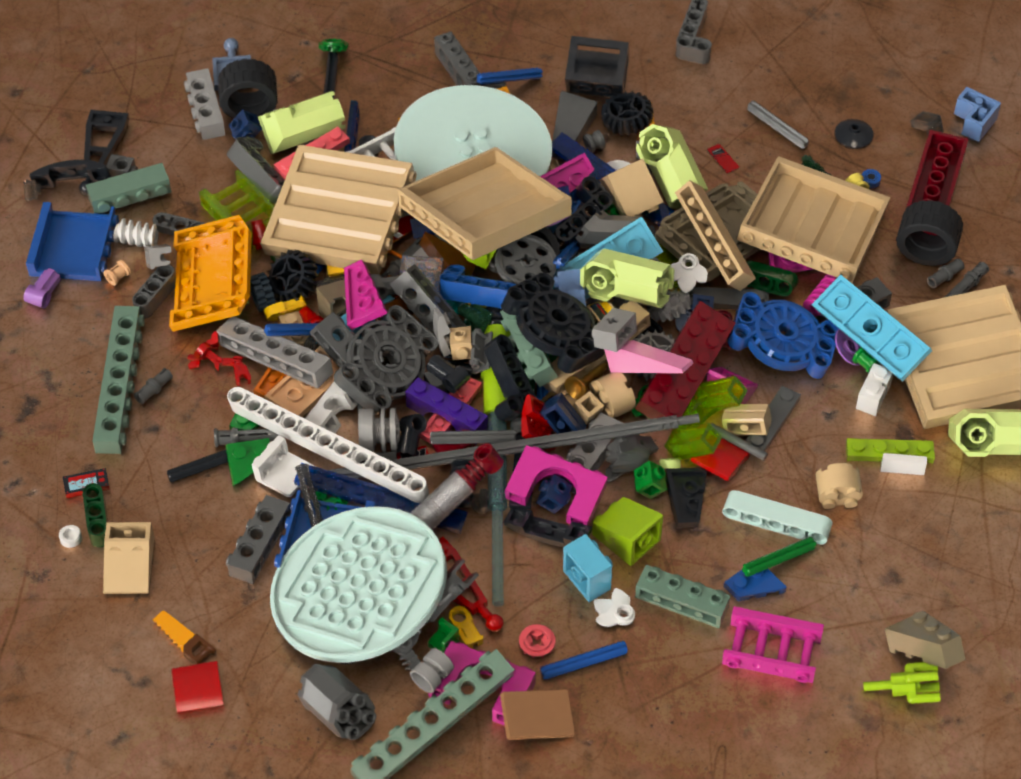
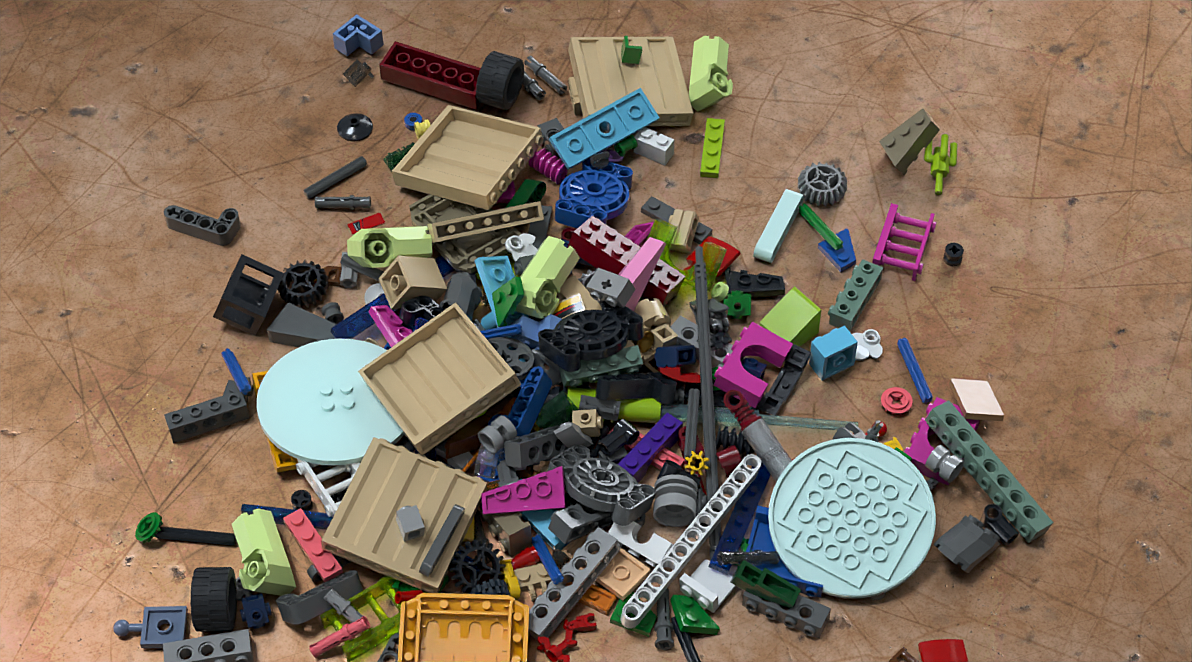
camera: 85 degrees left, 0 degrees up
dark grey bar [708,423,768,461] -> none
tan brick [815,463,863,509] -> none
white tile [880,453,927,475] -> none
none -> coral pin [309,616,370,658]
none -> dark grey pin [315,195,371,210]
none -> light grey pin [323,588,363,623]
none -> light grey brick [396,505,425,541]
none -> dark grey beam [419,504,465,577]
none -> light grey wheel [478,415,517,454]
none -> green wing [492,277,524,327]
none -> clear smoke plate [590,151,610,169]
none -> green panel [621,36,643,64]
none -> yellow gear [685,451,710,476]
none -> black plant [710,332,729,349]
none -> dark red piece [716,445,742,478]
none -> dark green slope [730,560,801,608]
none -> light grey gear [798,161,847,207]
none -> black wheel [943,242,964,266]
none -> black piece [980,504,1019,545]

